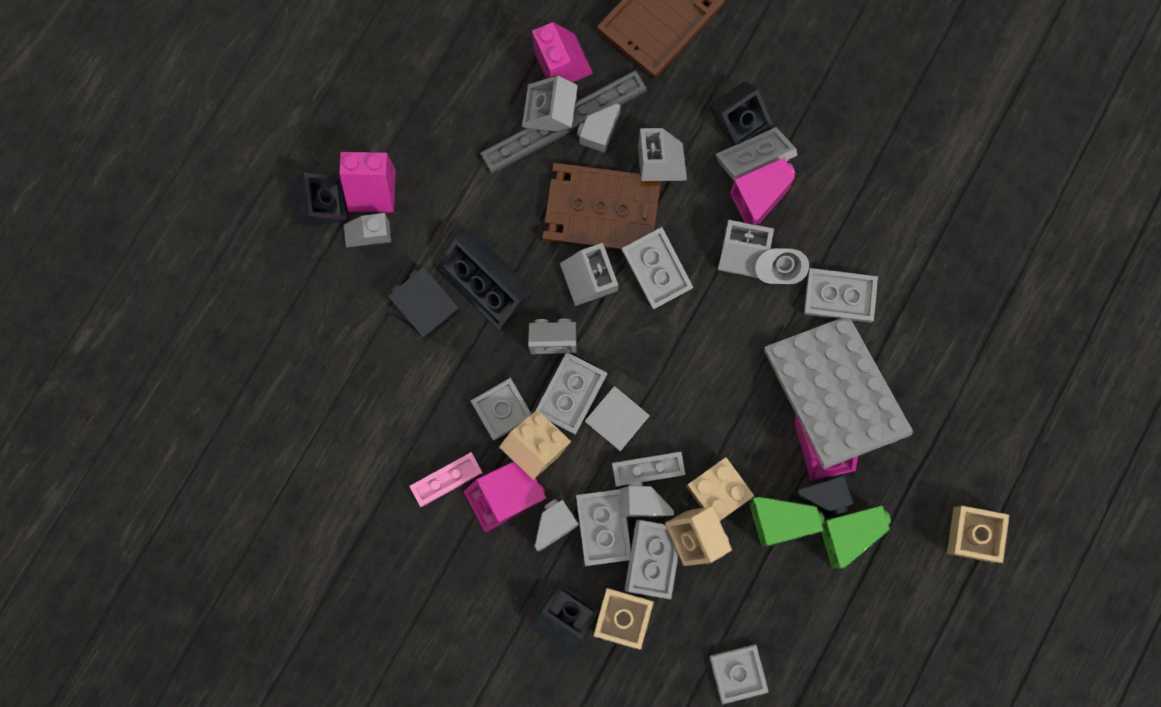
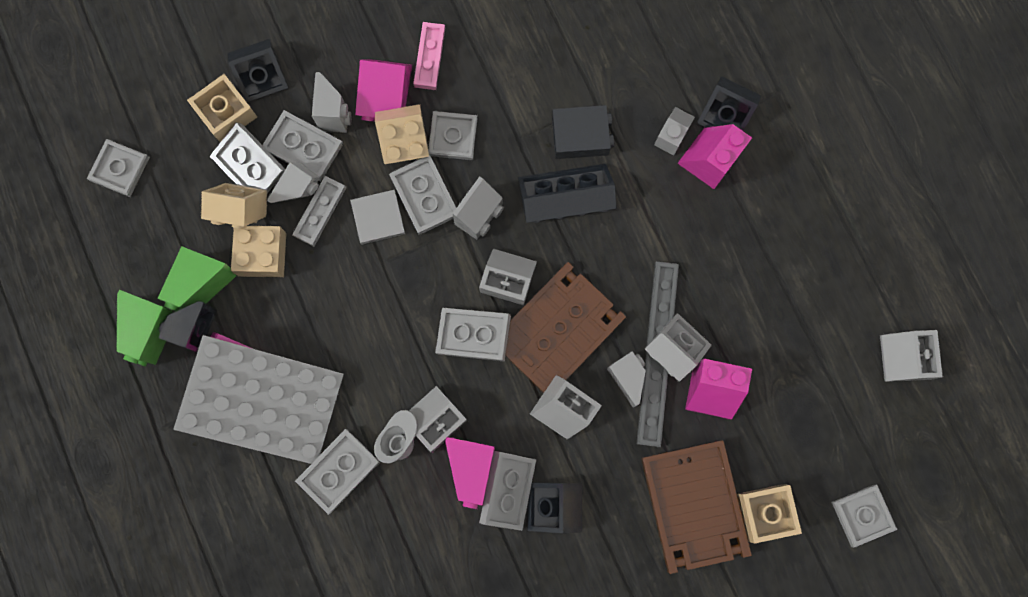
camera: 120 degrees right, 0 degrees up
tan brick [947,506,1009,563] -> none

